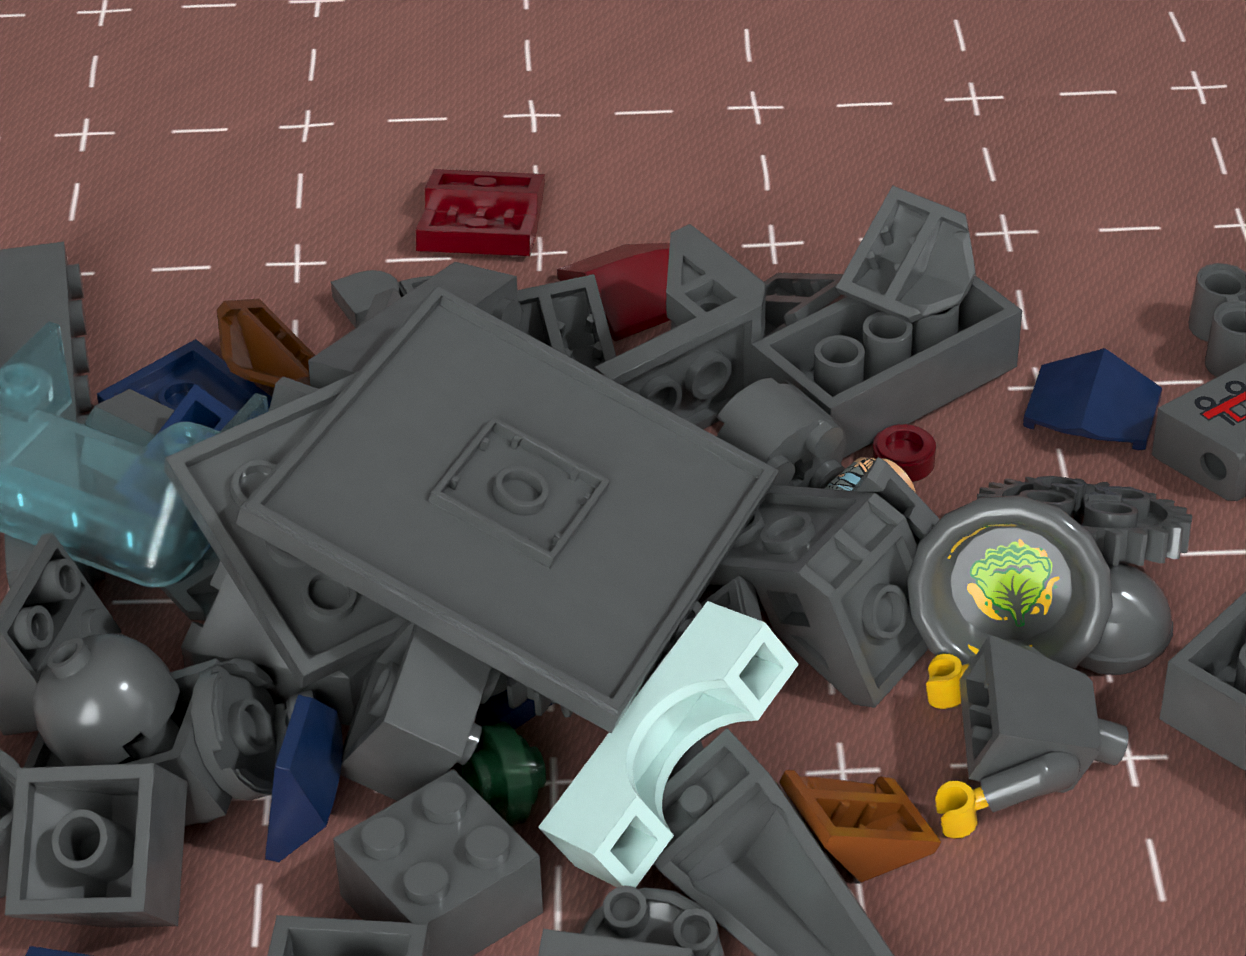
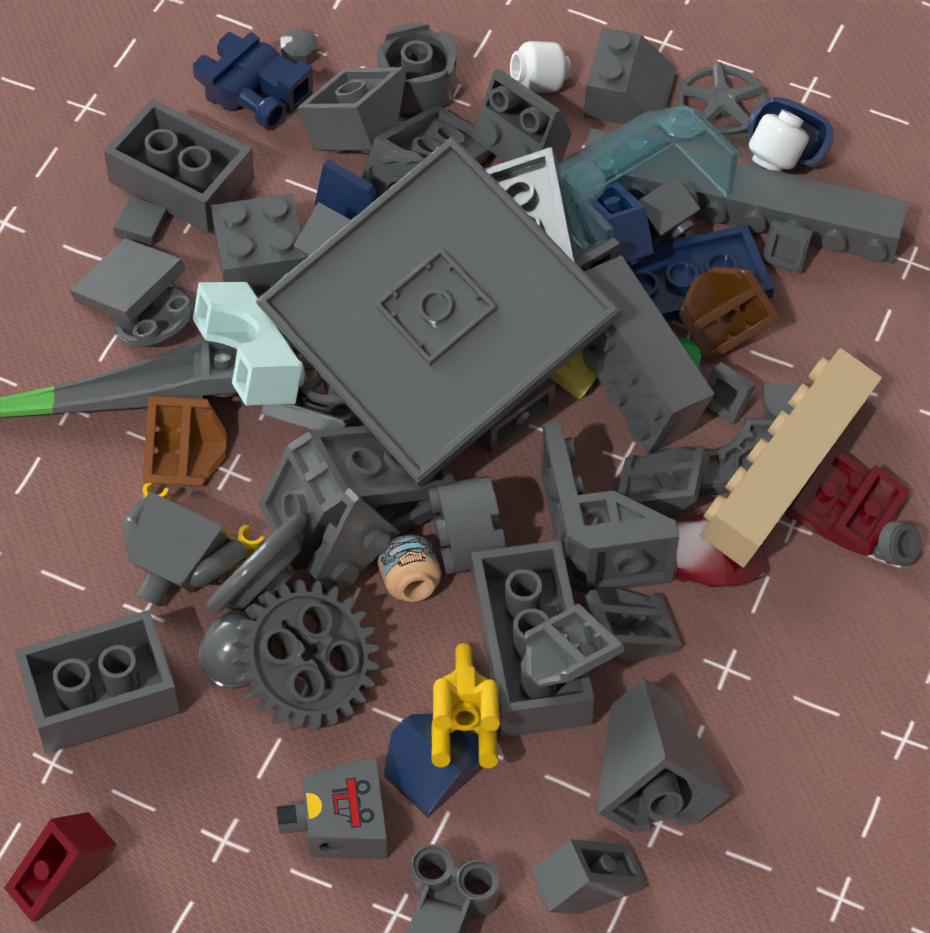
camera: 115 degrees right, 15 degrees up
dark grey cylinder [32,633,180,766] -> none
dark red tile [872,424,936,482] -> none
none -> yellow plant [432,643,500,769]
none -> dark grey slope [531,839,648,914]
none -> dark grey slope [597,678,731,832]
none -> tan brick [700,348,882,568]
none -> dark grey tile [762,220,813,273]
none -> dark grey tile [873,521,921,566]

